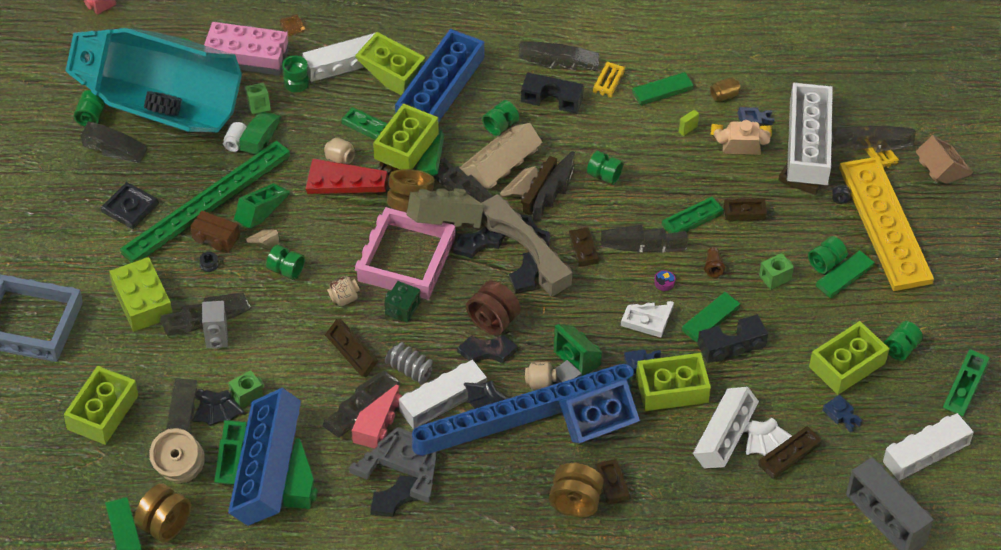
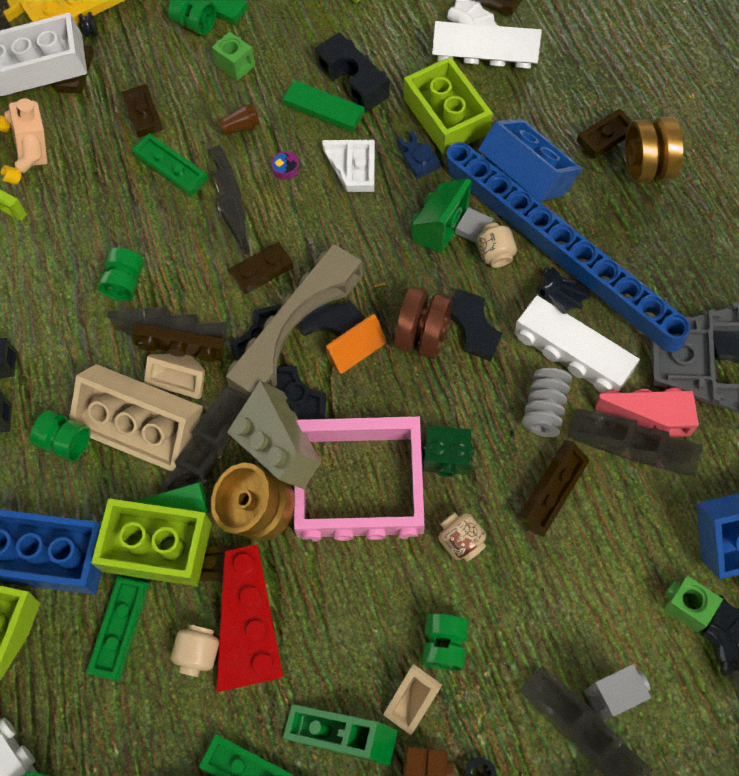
camera: 105 degrees left, 15 degrees up
none -> orange slope [326,314,386,374]

